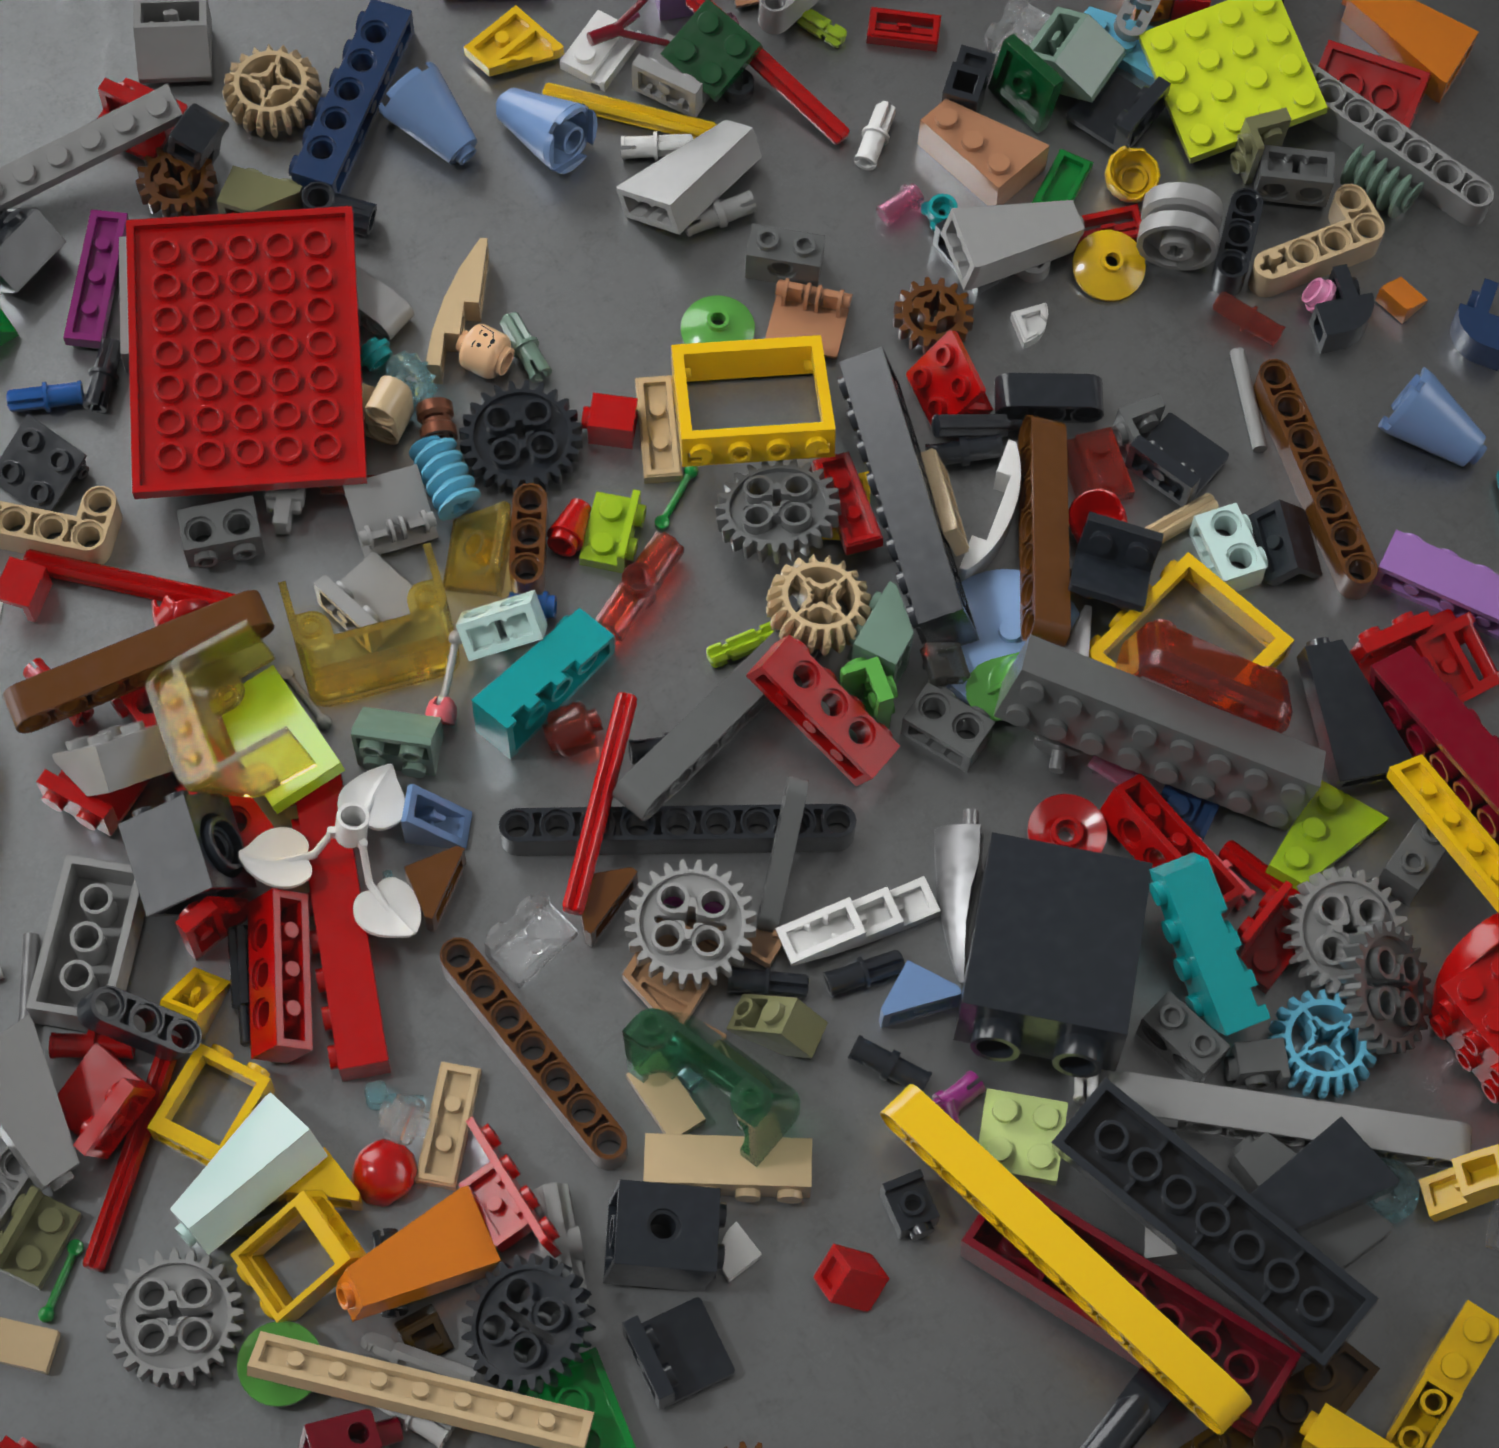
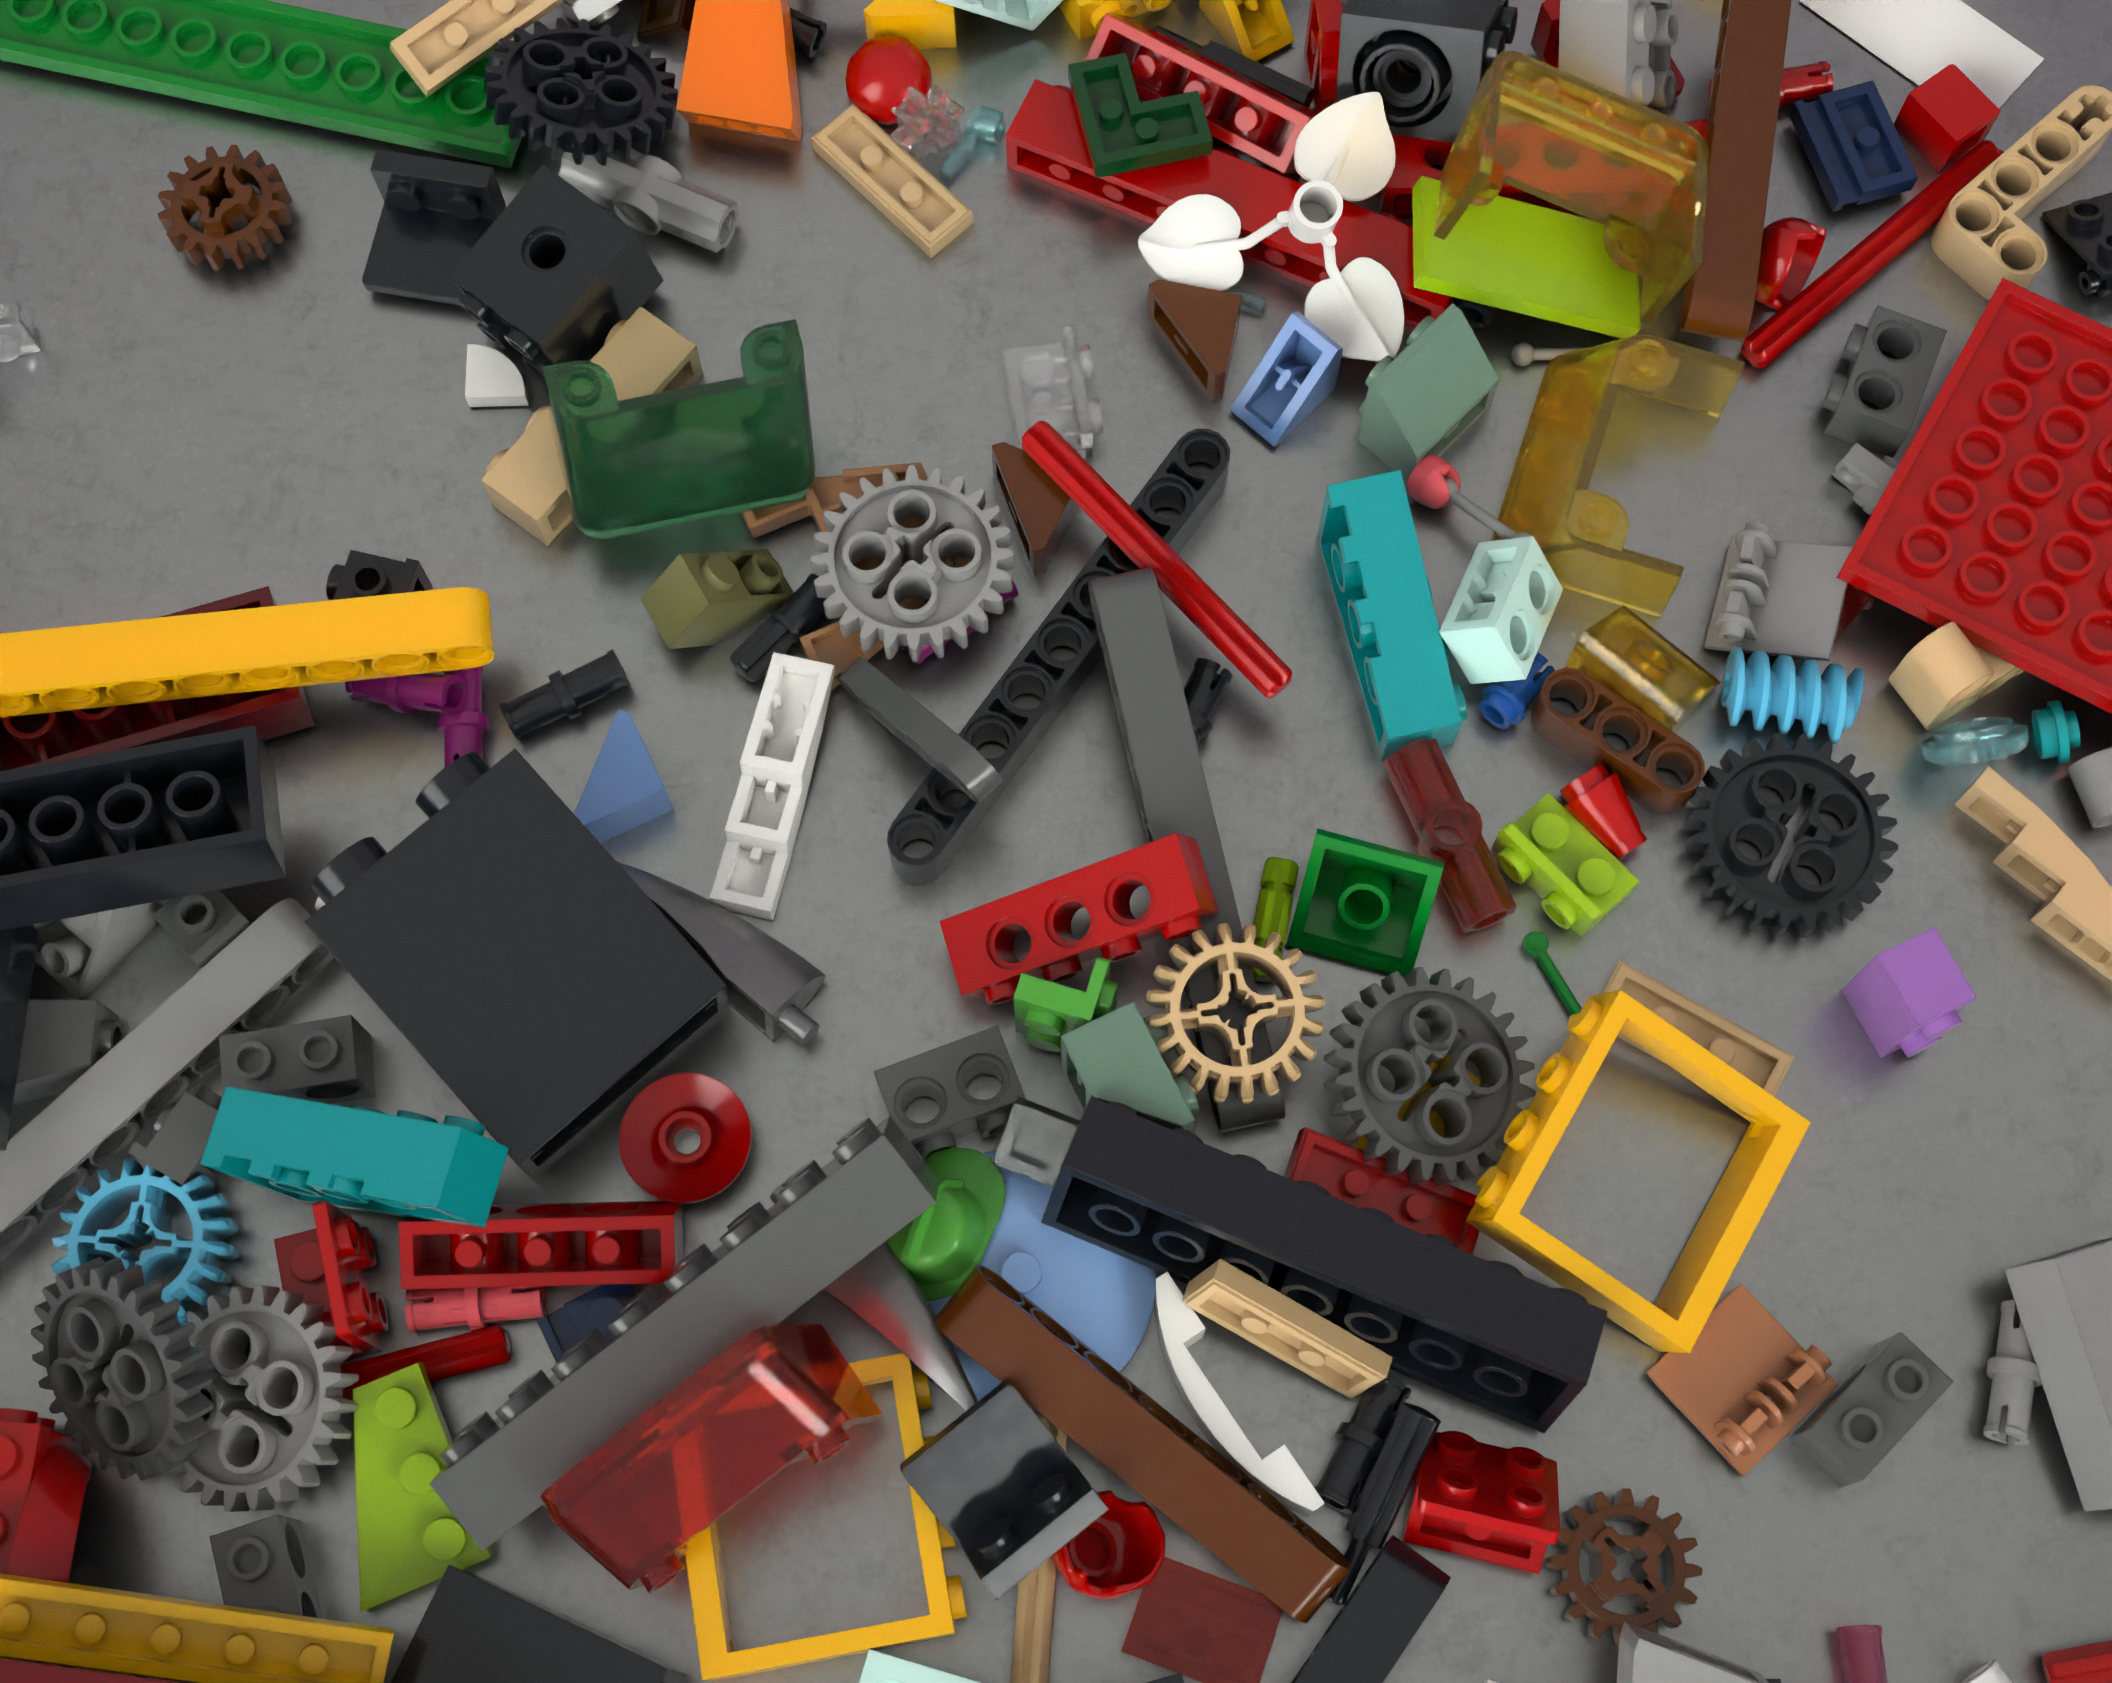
camera: 130 degrees right, 5 degrees up
light grey bracket [313,552,426,653] -> none
copper wheel [415,397,458,441] -> none
reddish brown beam [440,937,628,1171] -> none
light nougat head [456,324,515,379] -> none
bracket [458,1116,562,1258] -> none
sand green axle [500,312,552,383] -> none
clear red head [542,700,604,758] -> none
red brick [581,392,638,449] -> none
bright green dish [681,295,755,344] -> none
red panel [813,1243,890,1312] -> none
black axle [823,950,905,997] -> none
yellowish green plate [978,1088,1068,1186] -> none
none -> dark green plate [1068,53,1213,178]
none -> green slope [1286,828,1444,977]
none -> dark blue plate [1789,80,1918,212]
none -> medium lavender brick [1841,927,1977,1058]

